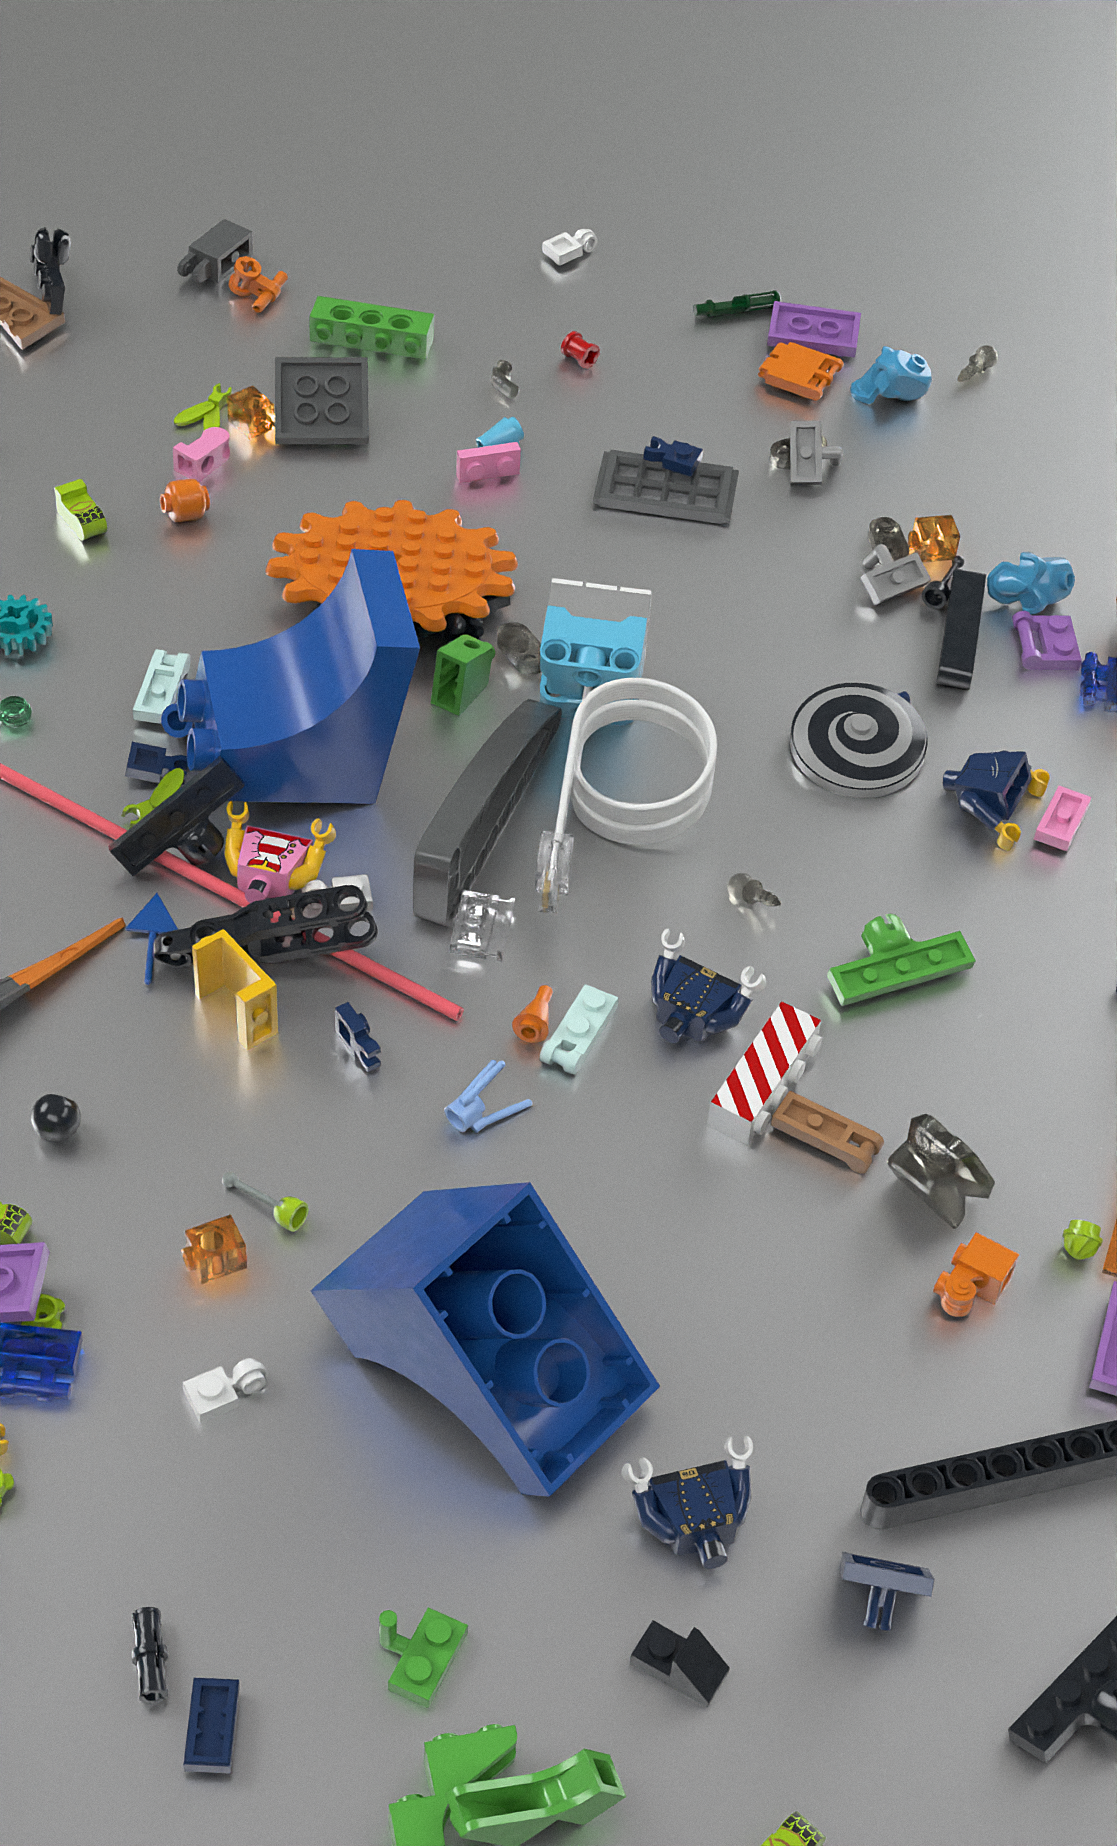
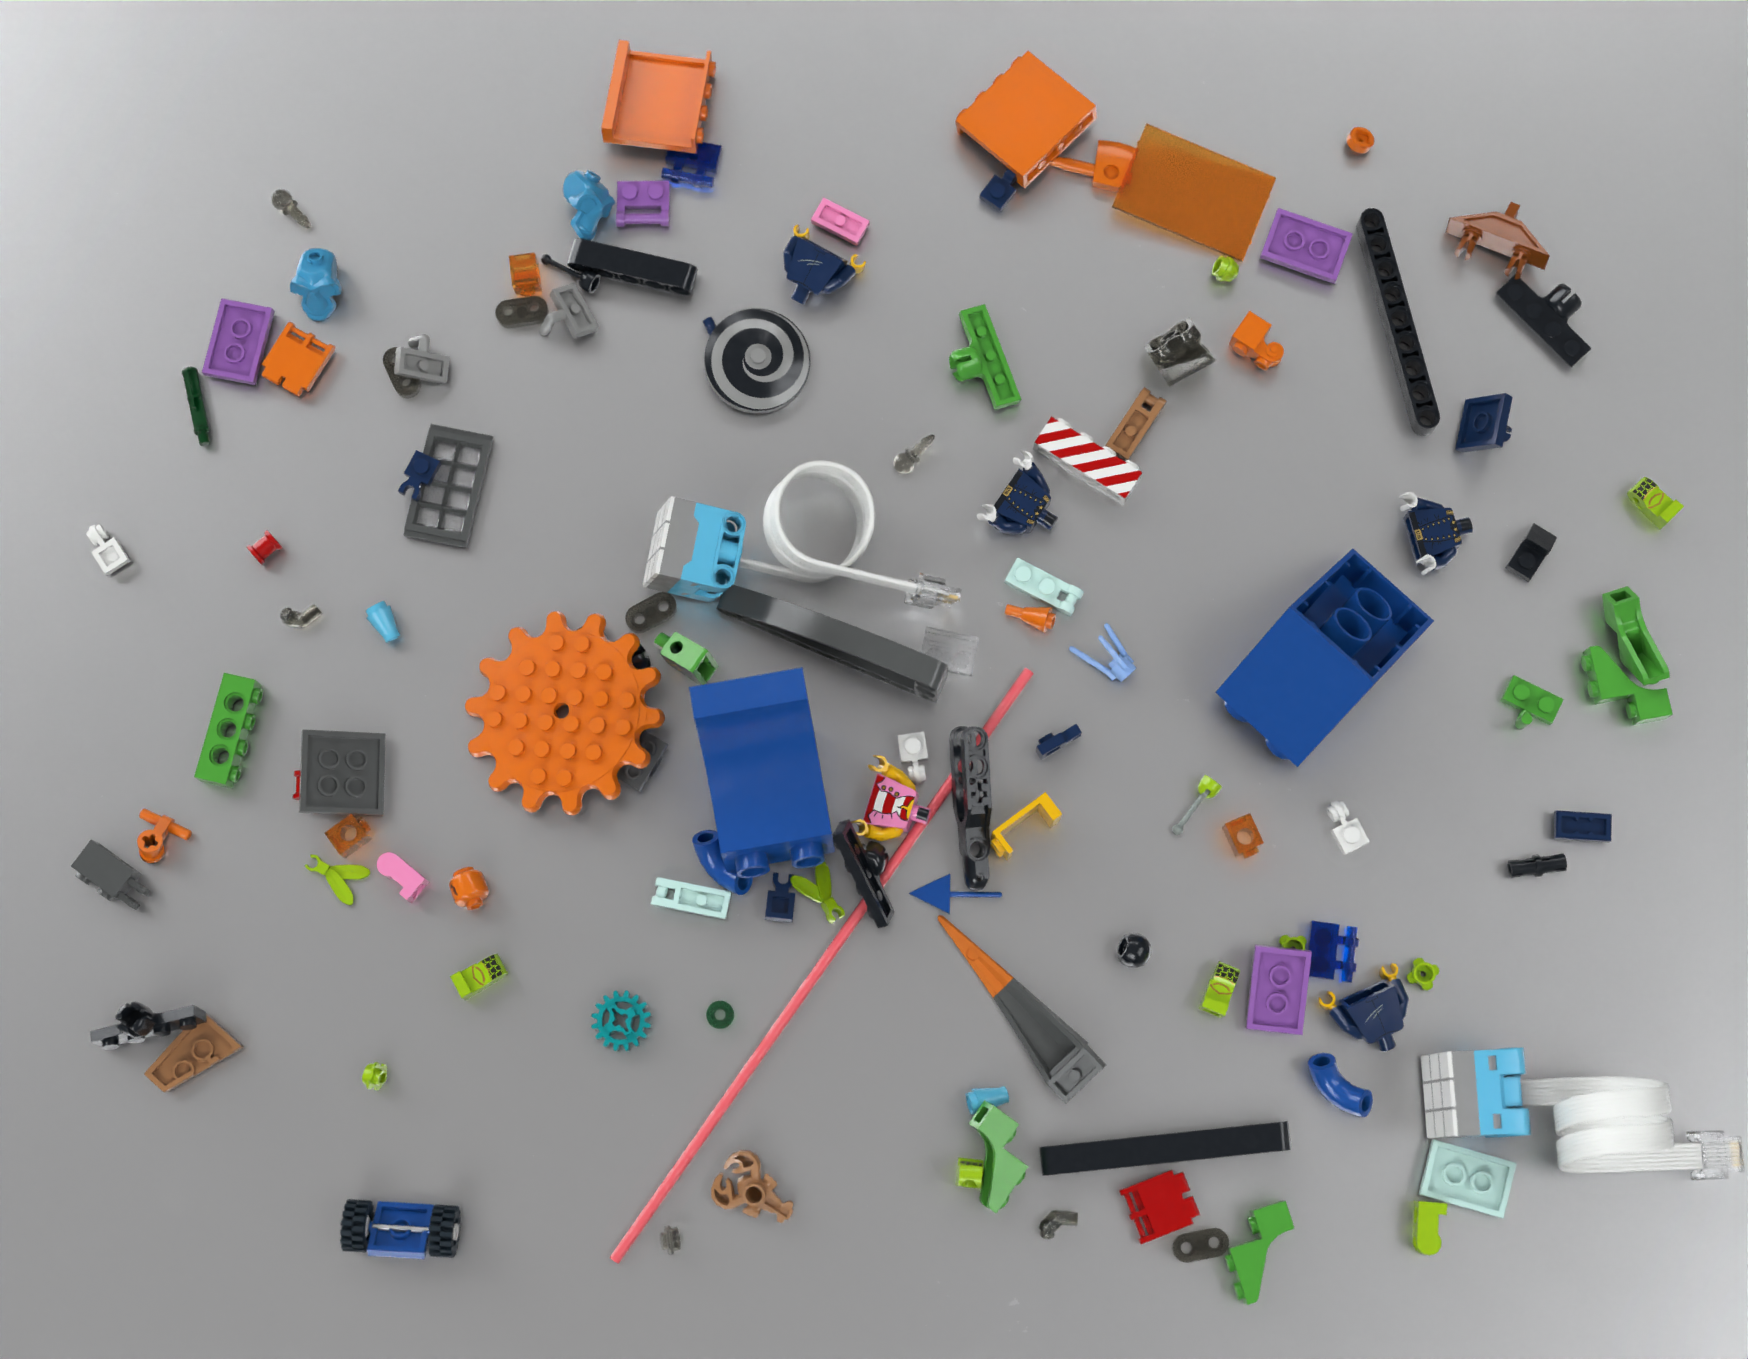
camera: 80 degrees left, 30 degrees up
bright pink plate [456,442,521,483] -> none

